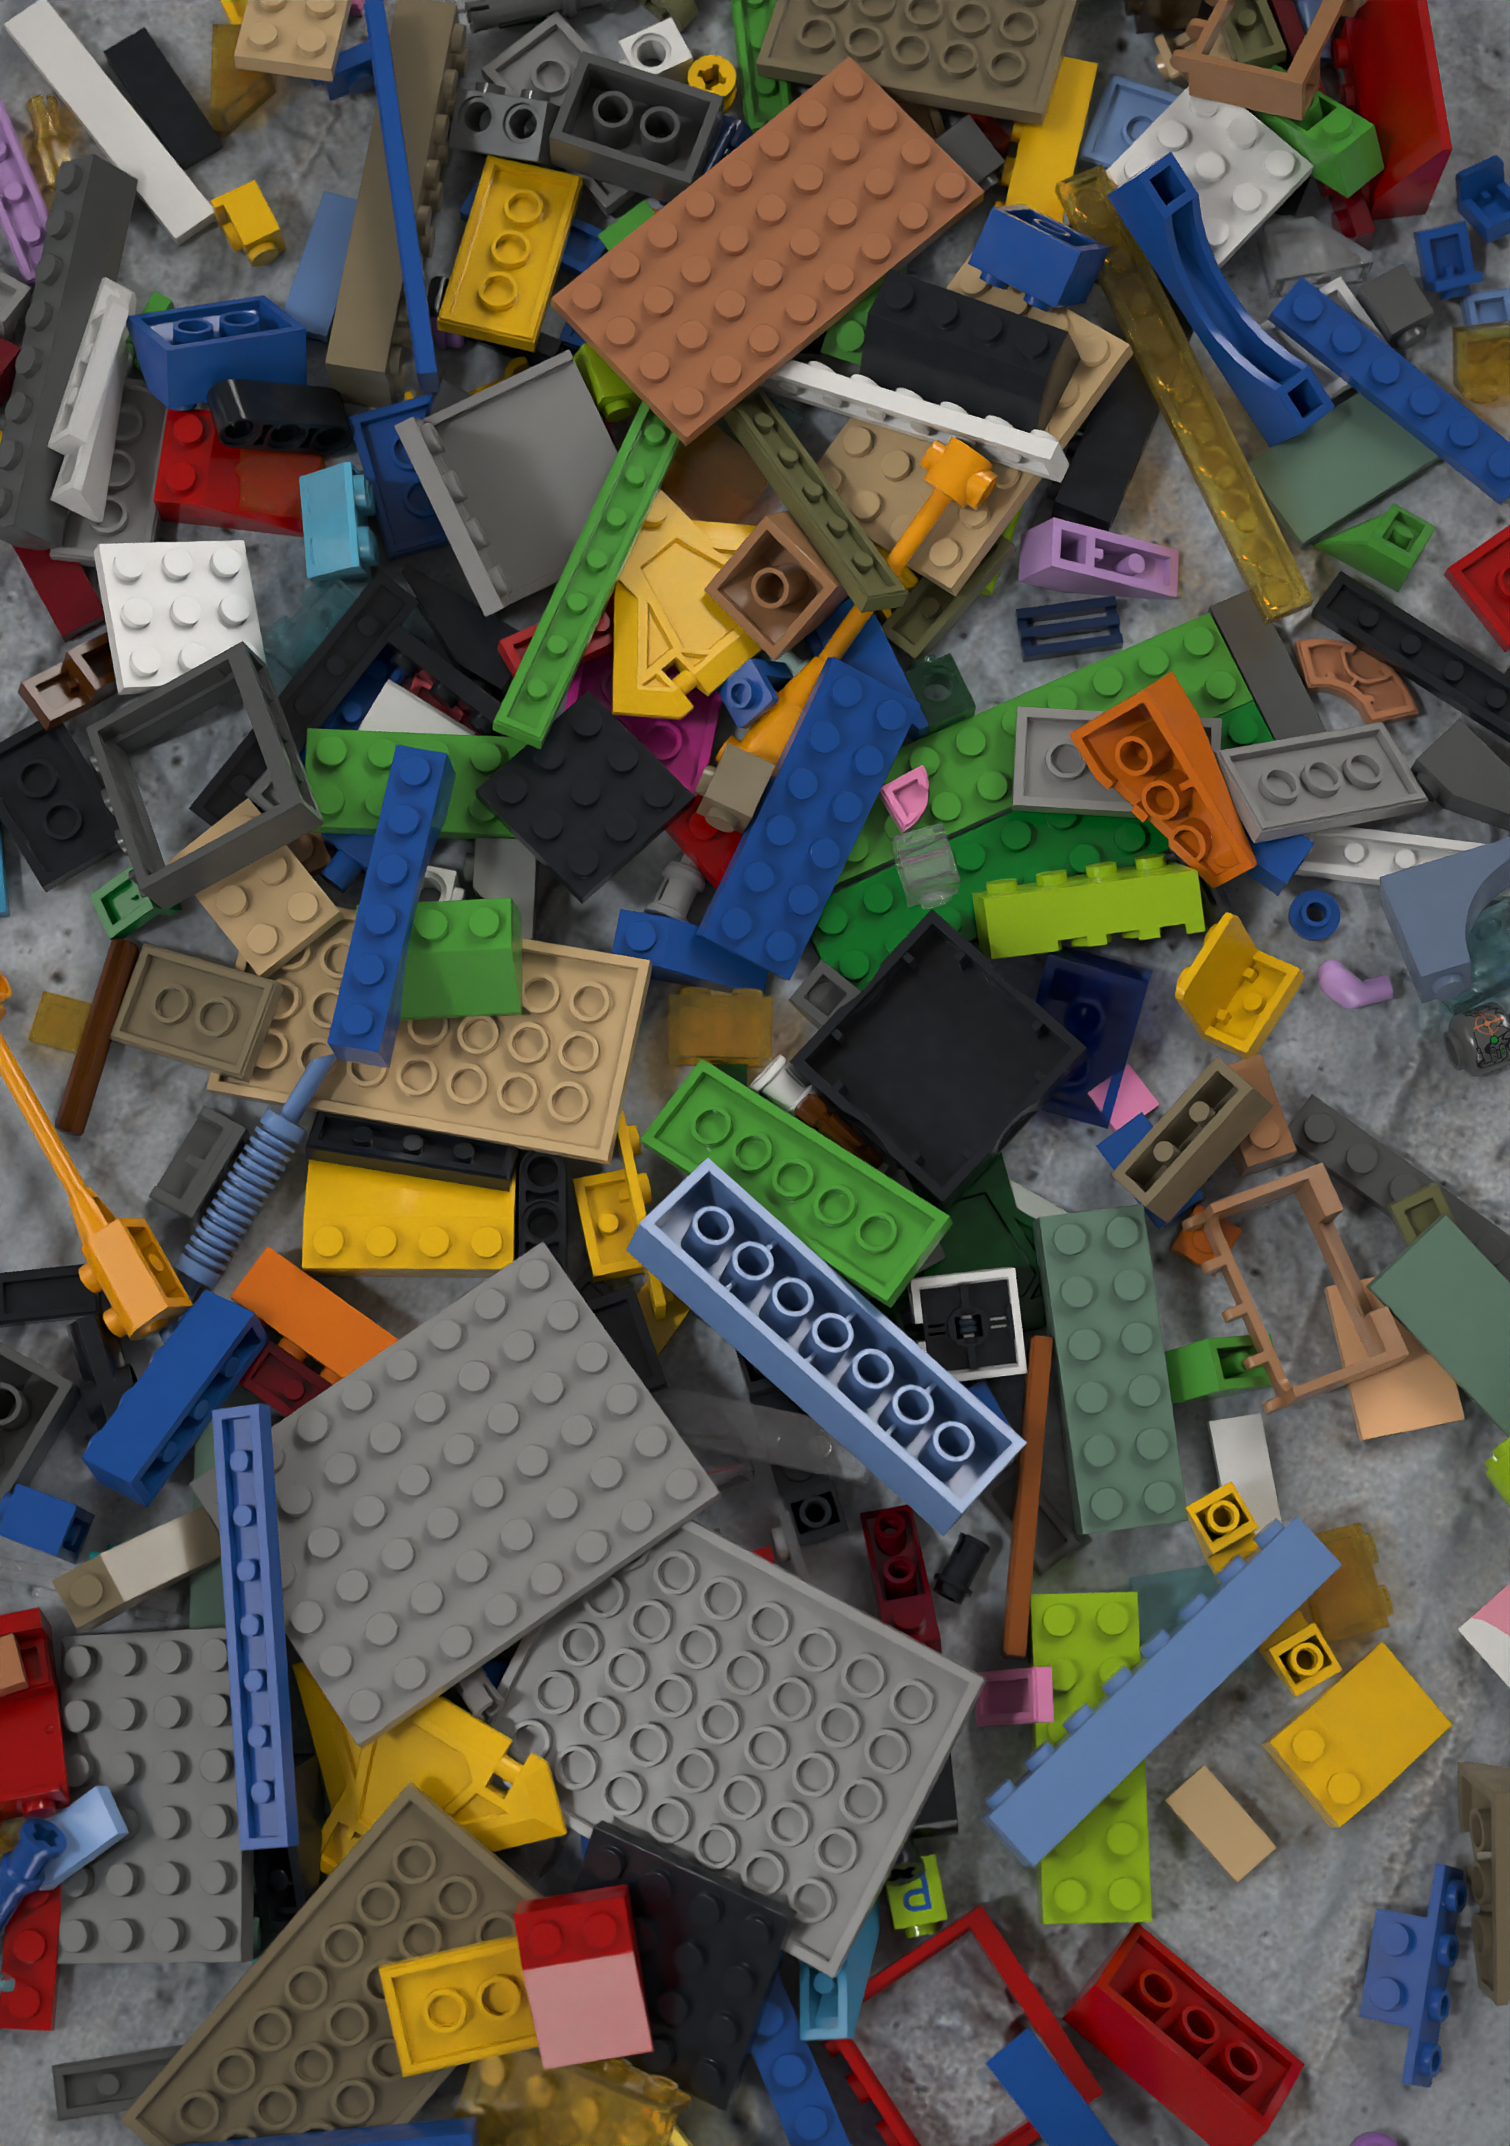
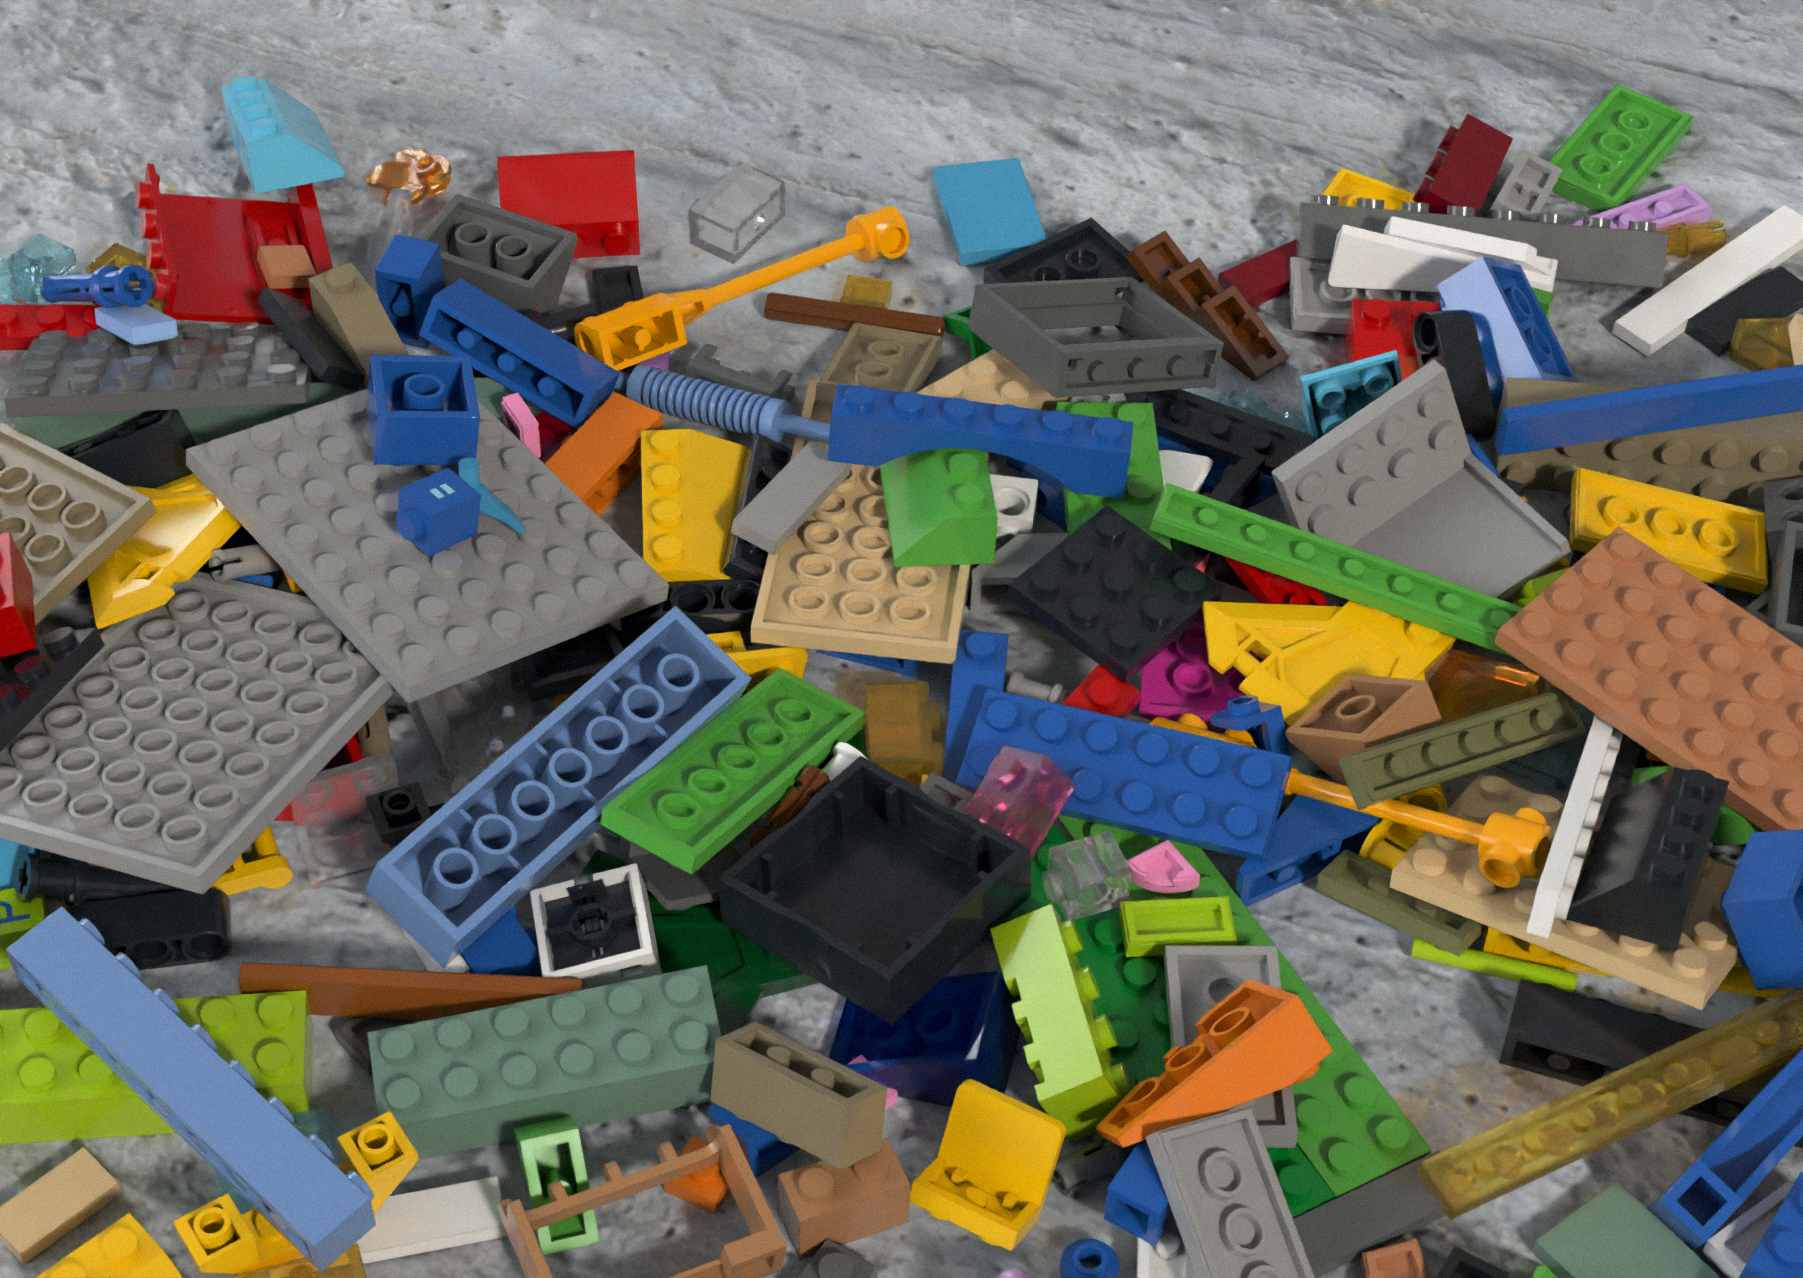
camera: 85 degrees right, 30 degrees down
white plate [94,540,267,695] -> none
yellow brick [210,180,286,267] -> none
blue plate [212,1404,299,1850] -> none
dark tan brick [694,743,775,834] -> none
dark red slope [860,1504,942,1654] -> none
clear green brick [904,653,976,735] -> none
black pin [933,1533,991,1605] -> none
bright pink tile [975,1667,1054,1727] -> none
dark blue tile [1015,596,1124,662] -> none
lavender slope [1018,517,1179,600] -> none
none -> black tile [257,287,365,390]
none -> blue brick [367,355,480,467]
none -> blue brick [396,468,481,556]
none -> dark azure bar [458,458,526,533]
none -> bright pink tile [501,392,541,458]
none -> light grey tile [731,441,851,555]
none -> clear pink bracket [962,745,1075,859]
none -> lime tile [1119,896,1237,957]

